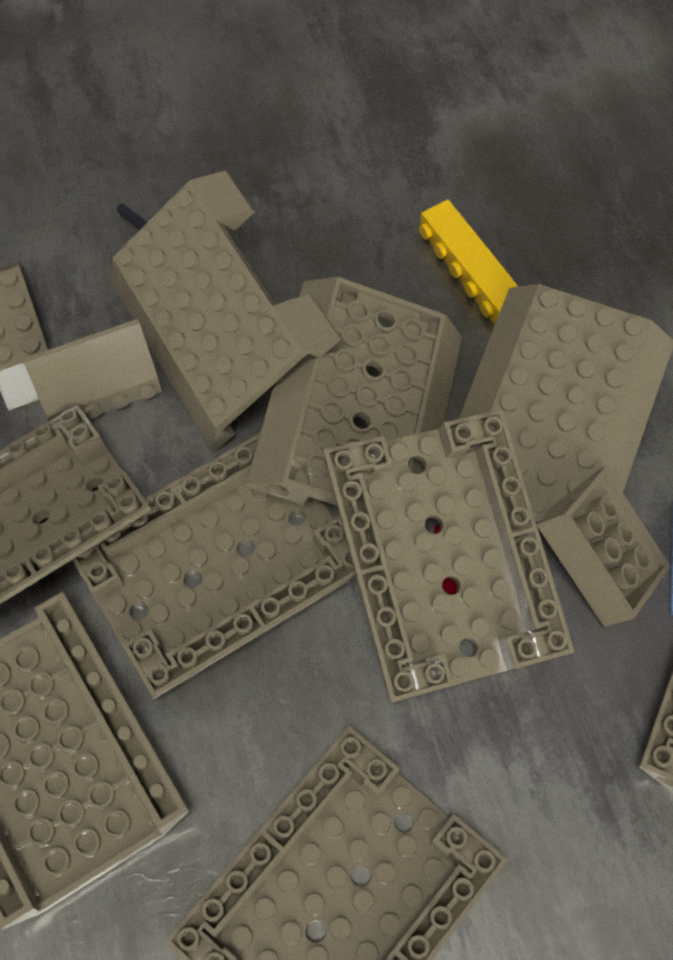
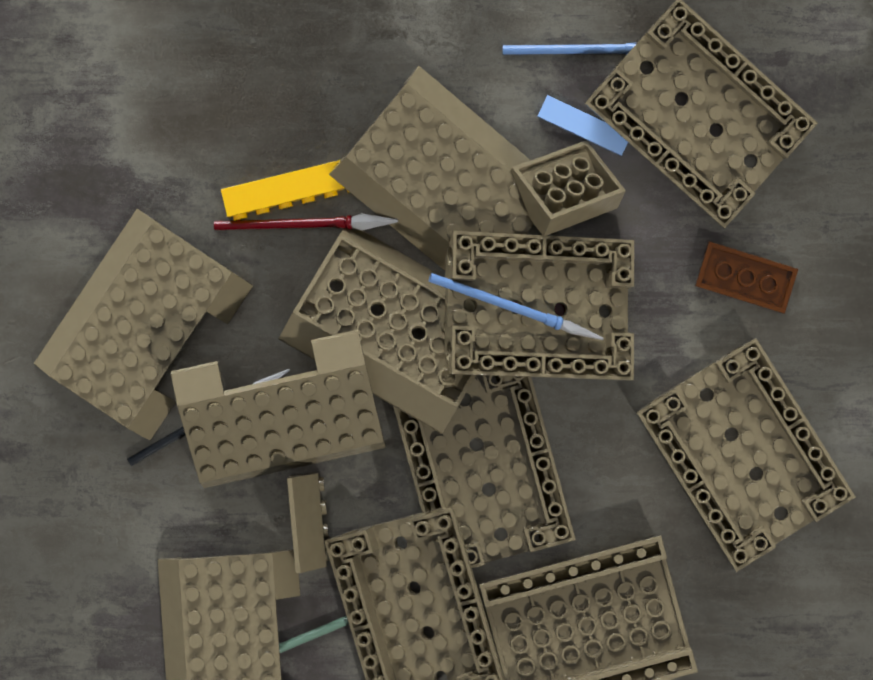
camera: 75 degrees left, 25 degrees up
none -> dark tan slope [34,209,253,441]
none -> dark red piece [214,213,398,231]
none -> medium blue piece [428,273,604,340]
none -> reddish brown plate [695,241,798,314]

